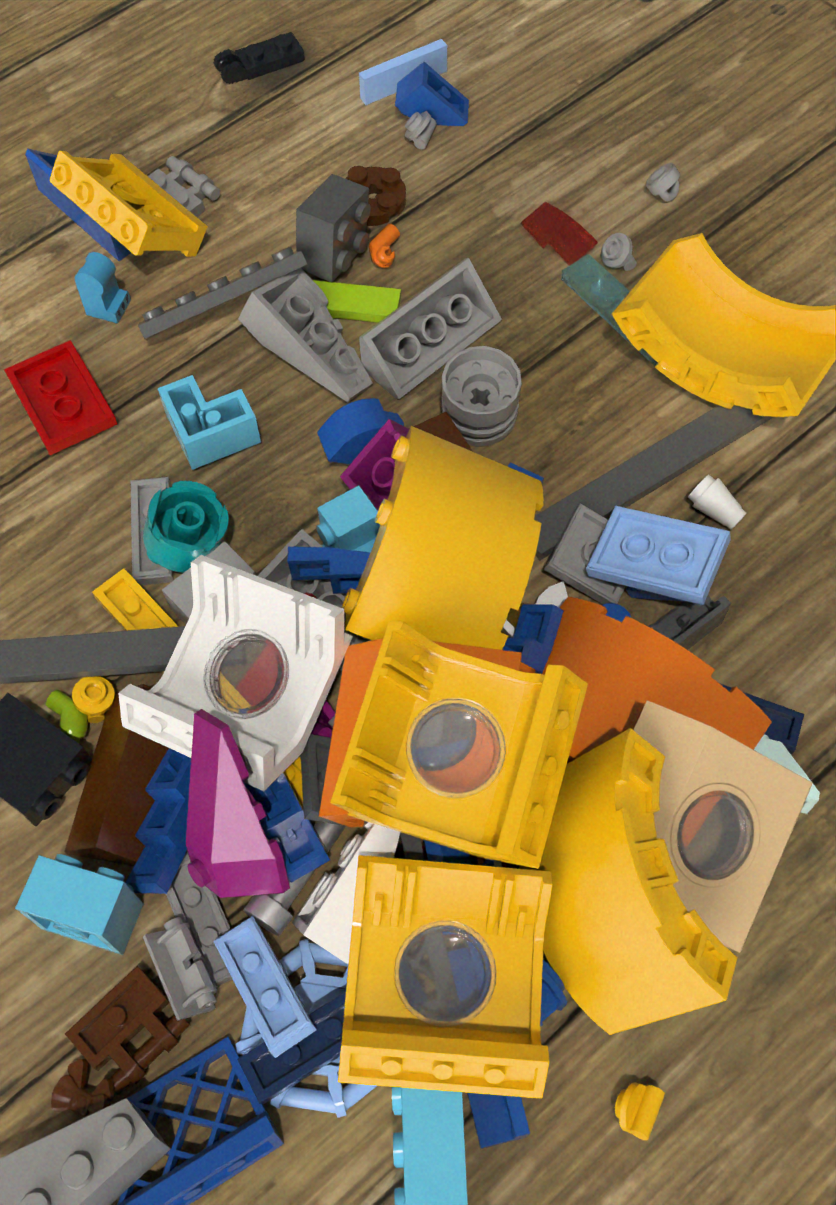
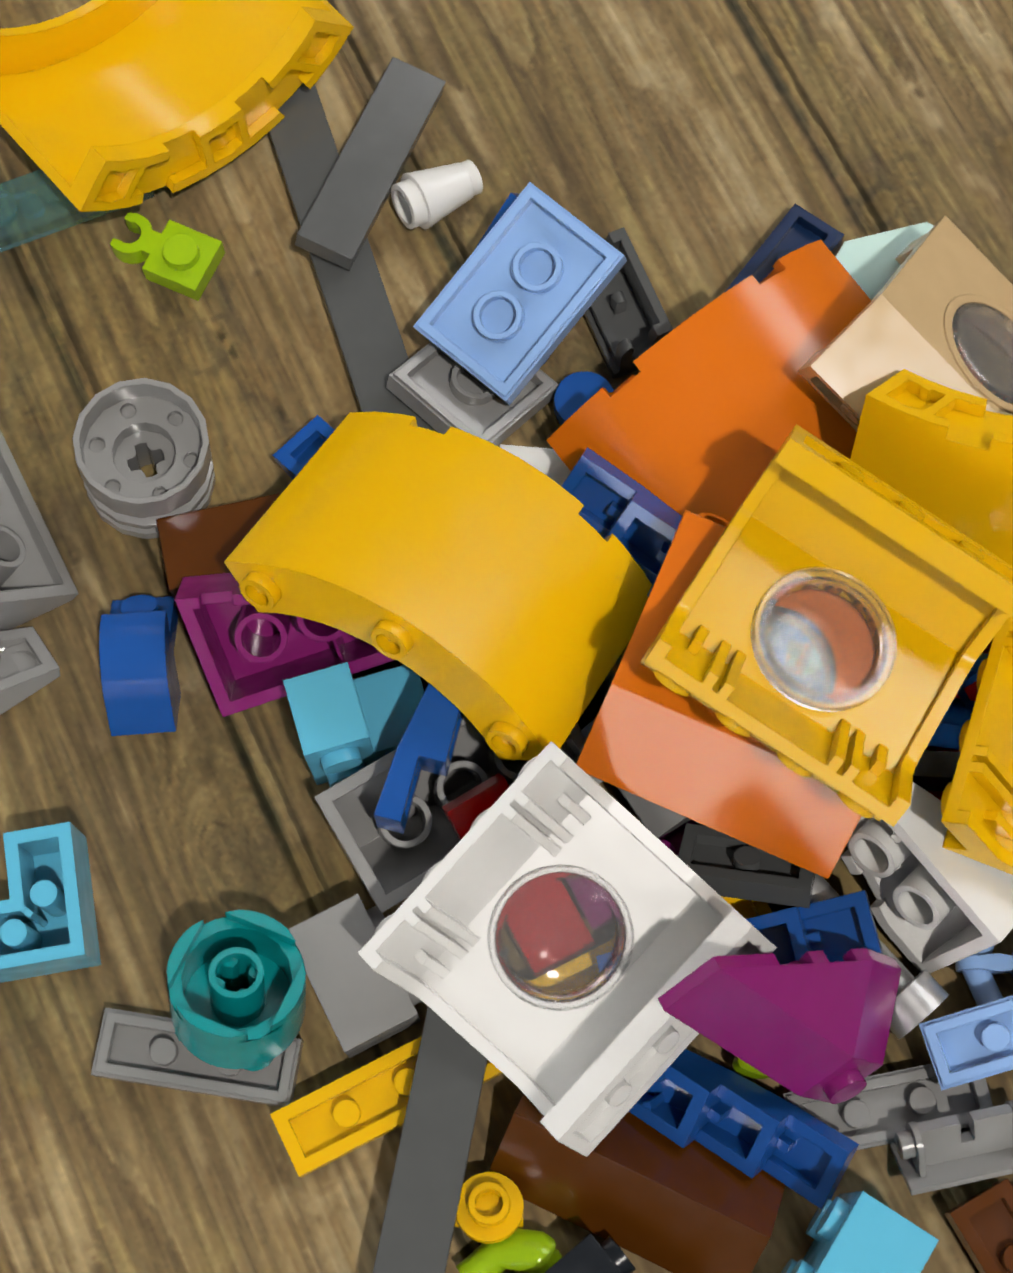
camera: 75 degrees left, 10 degrees up
none -> lime plate [110,213,225,301]
none -> dark grey tile [295,57,446,270]

